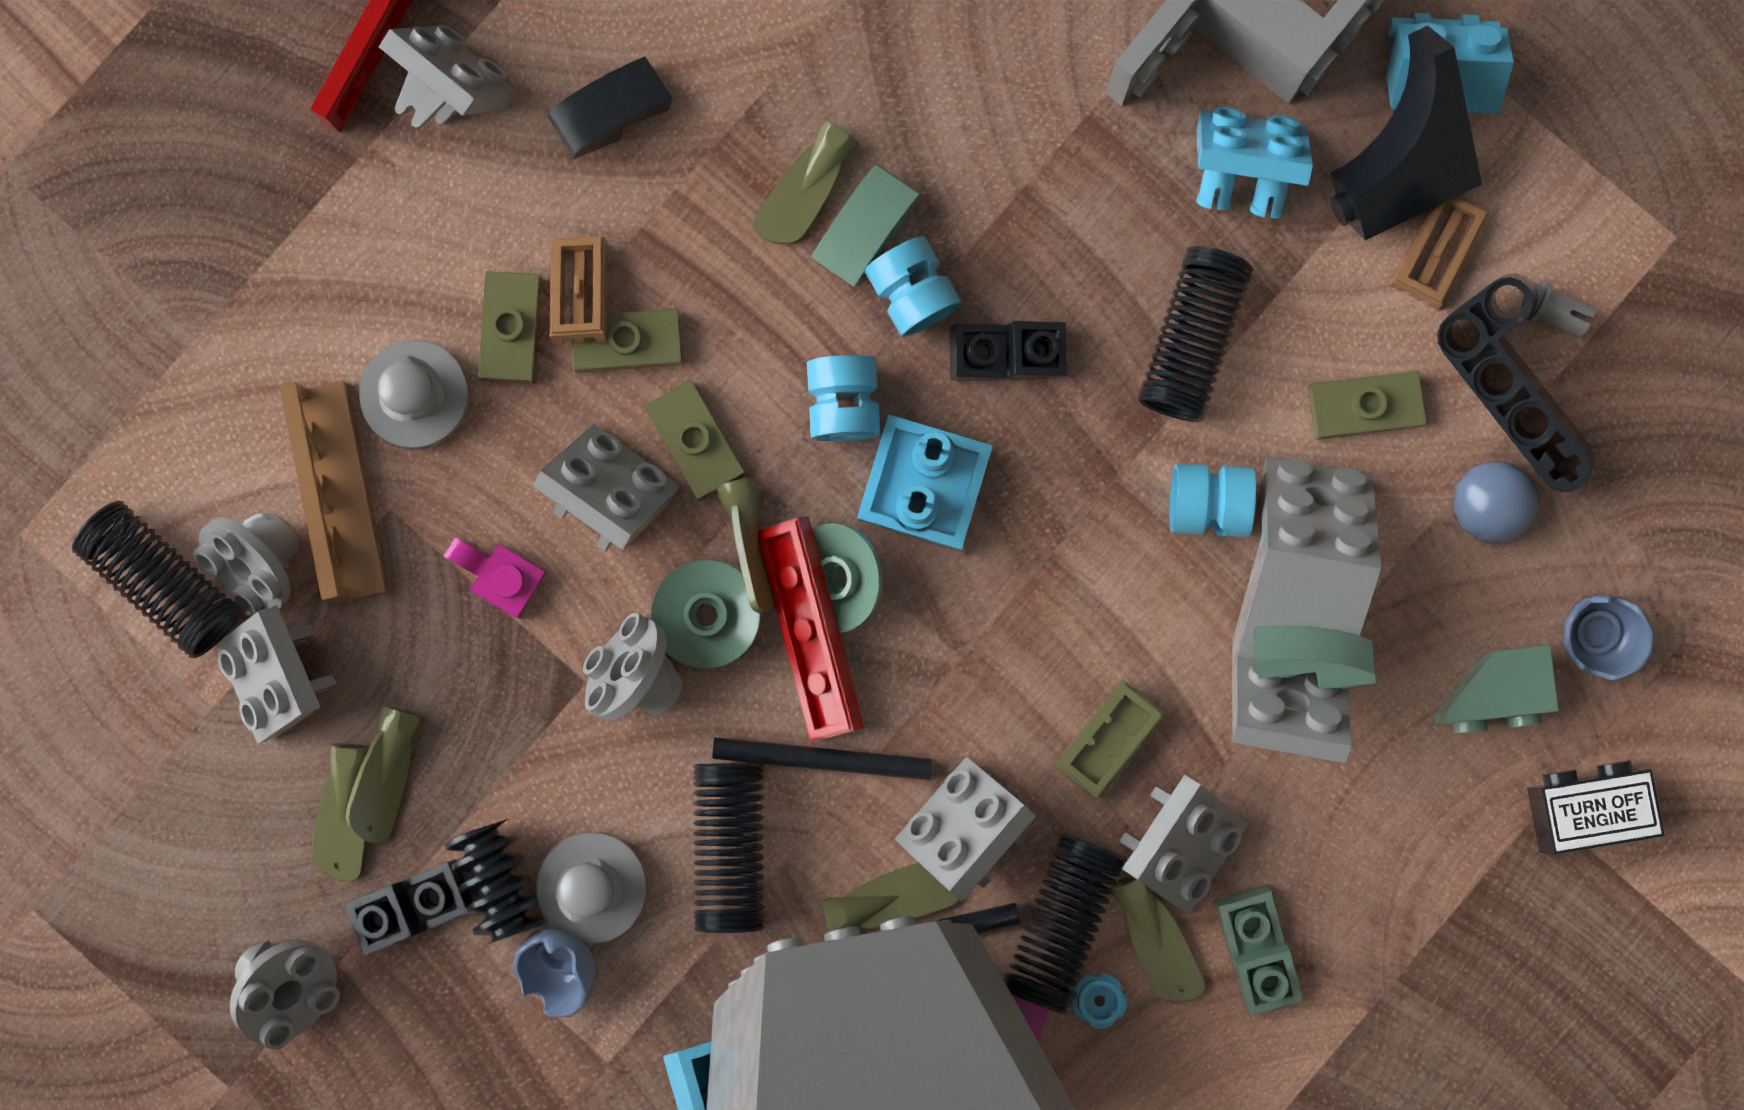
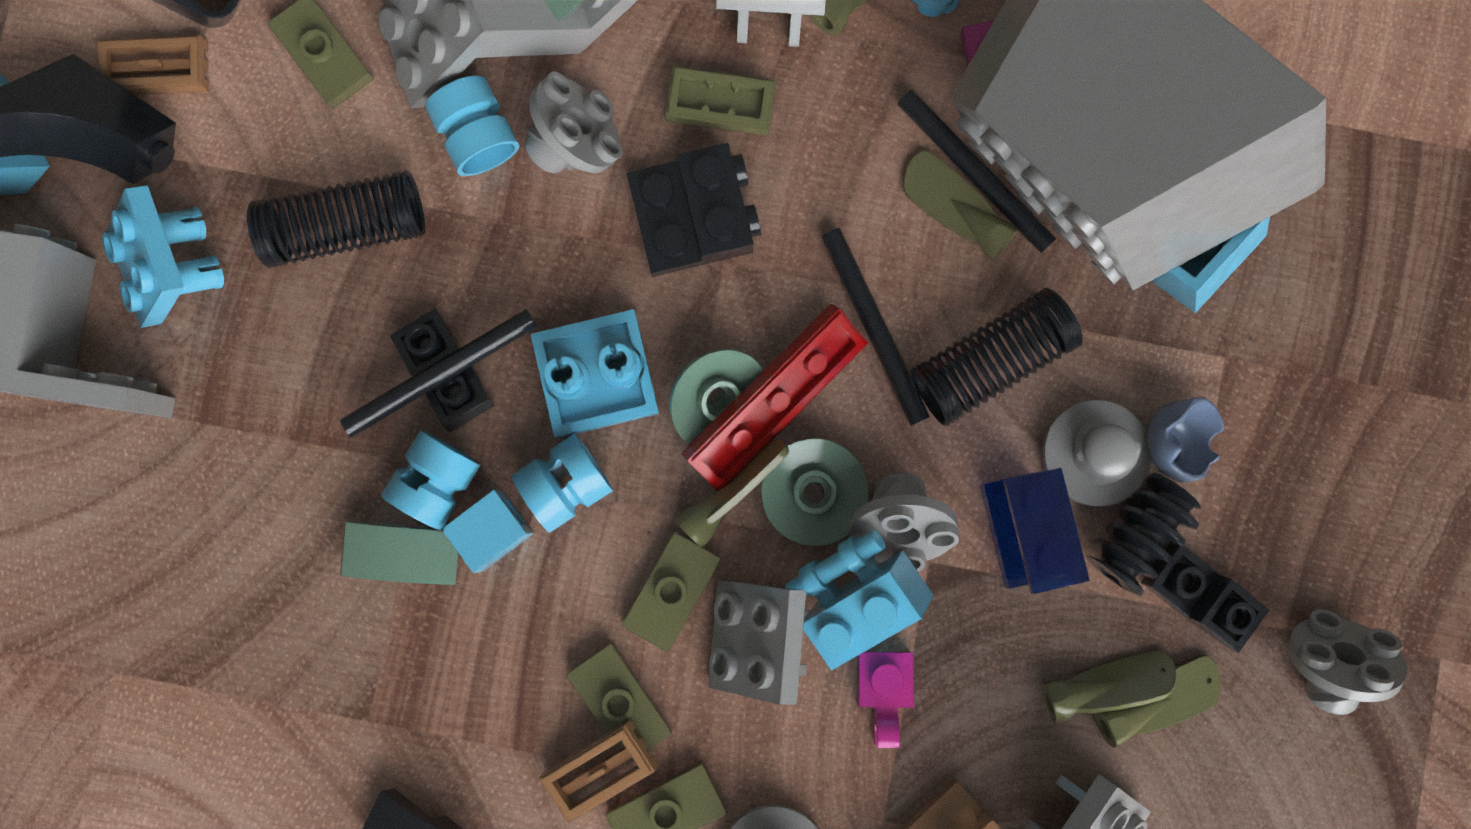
camera: 130 degrees left, 0 degrees up
olive piece [753,120,859,244] -> none
light grey plate [895,757,1036,901] -> none
black piece [1003,833,1127,1014] -> none
none -> black bar [340,308,538,437]
none -> medium azure panel [443,490,534,573]
none -> light grey plate [525,71,623,173]
none -> black plate [627,143,761,277]
none -> medium azure brick [785,530,934,671]
none -> clear blue panel [980,468,1090,594]

